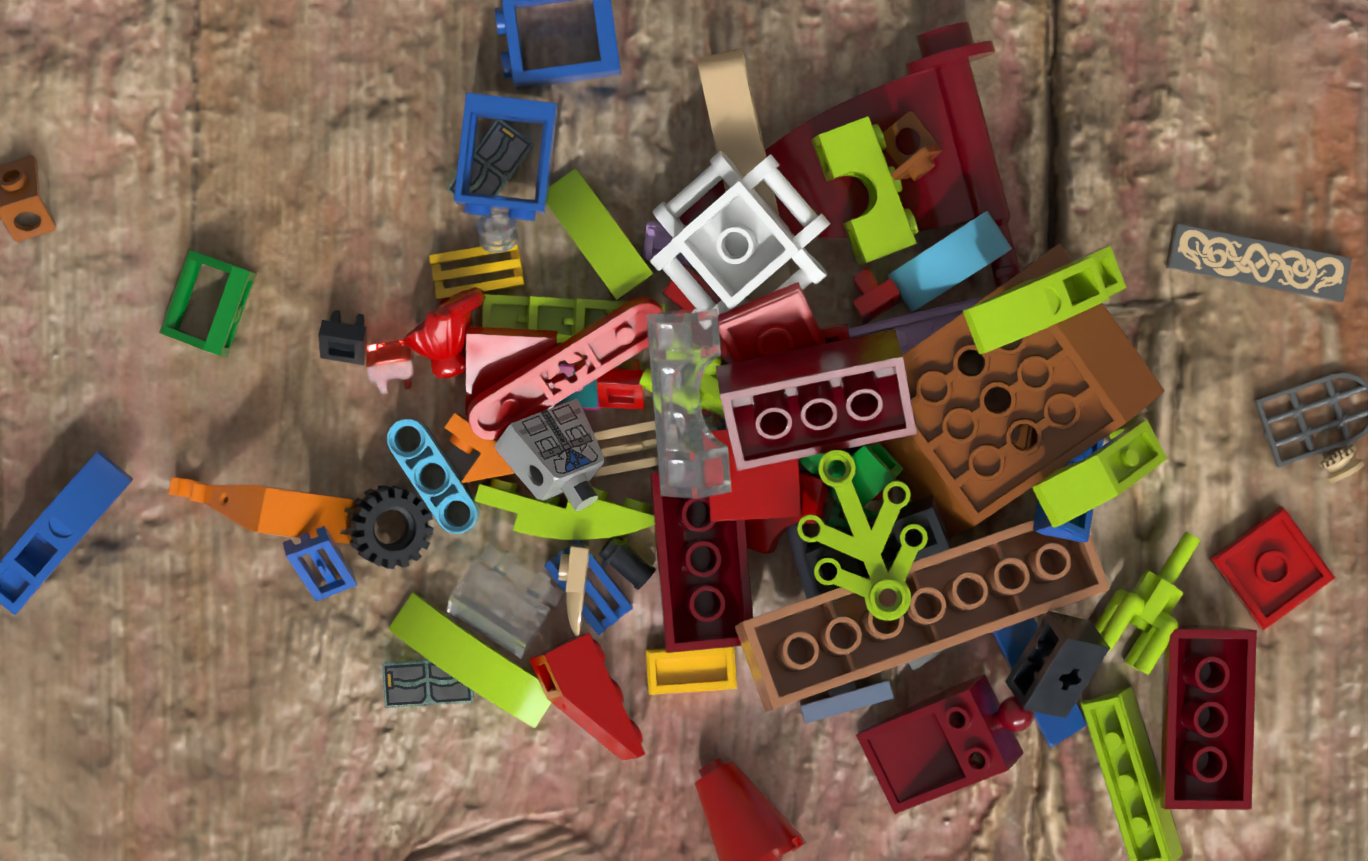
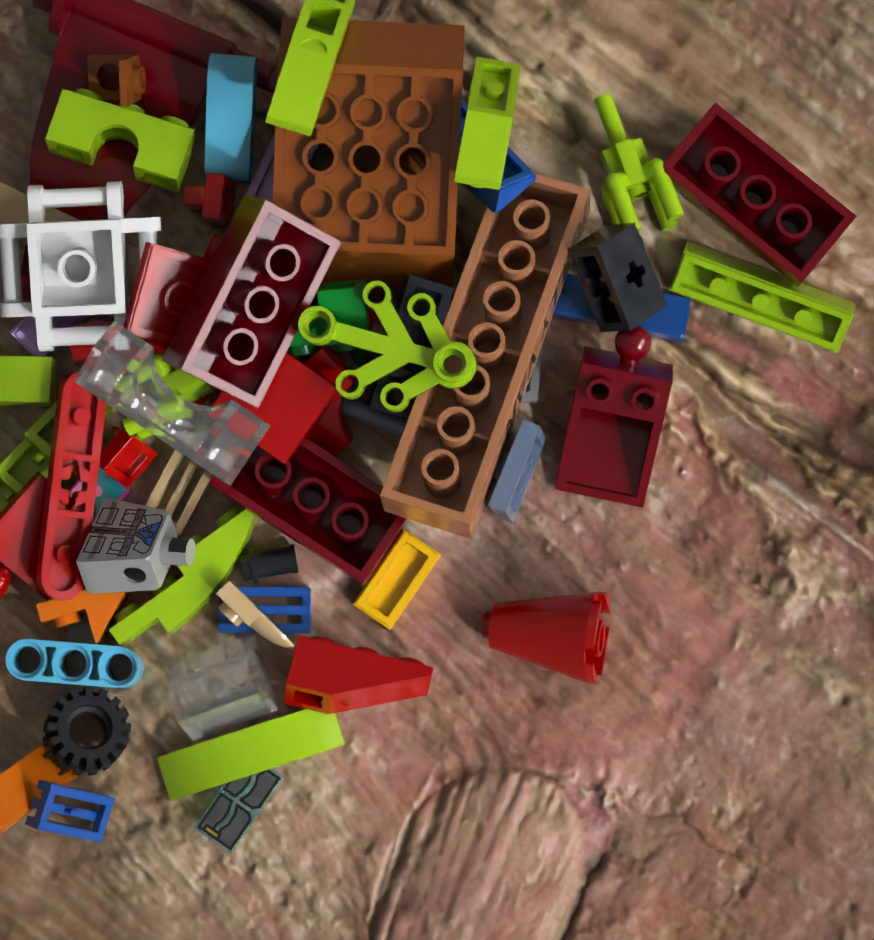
camera: 55 degrees left, 5 degrees down
red tile [1209,506,1335,630] -> none

